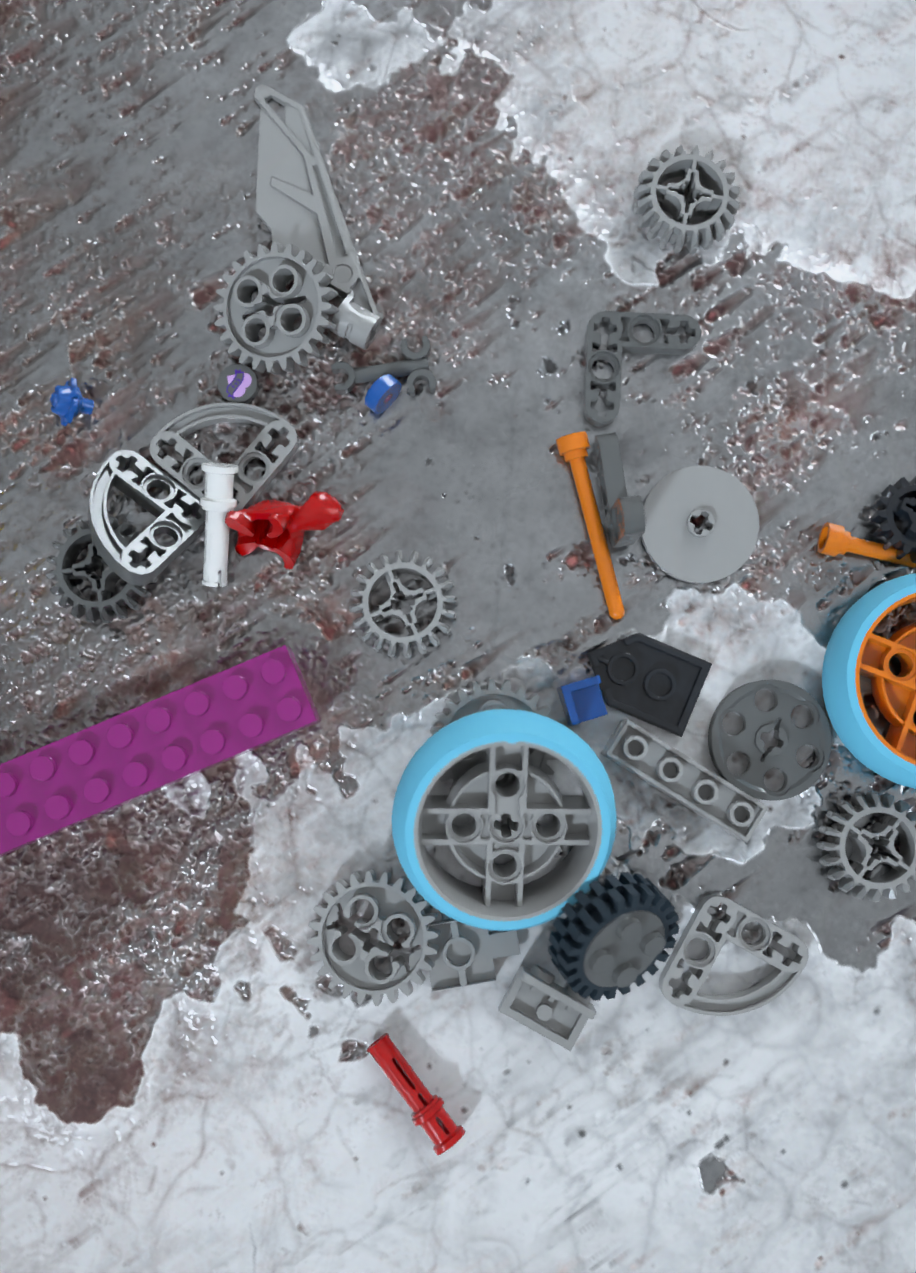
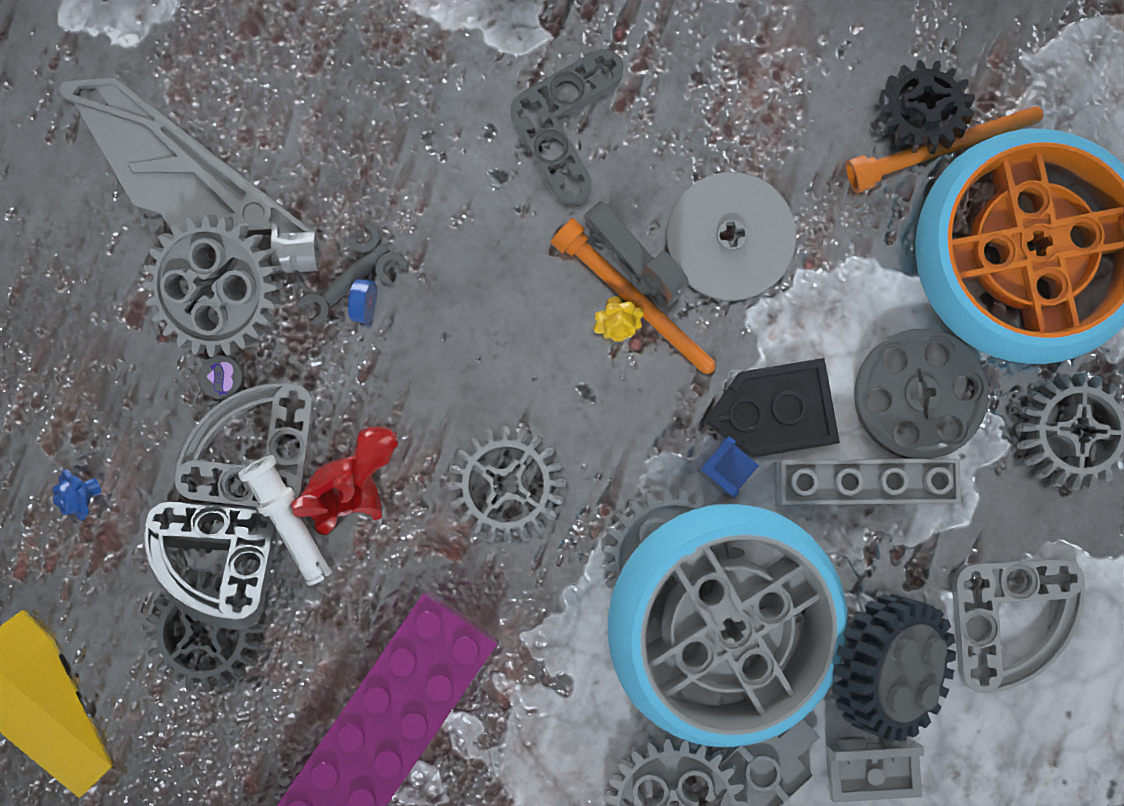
camera: 25 degrees left, 0 degrees up
none -> yellow plant [593,296,644,342]

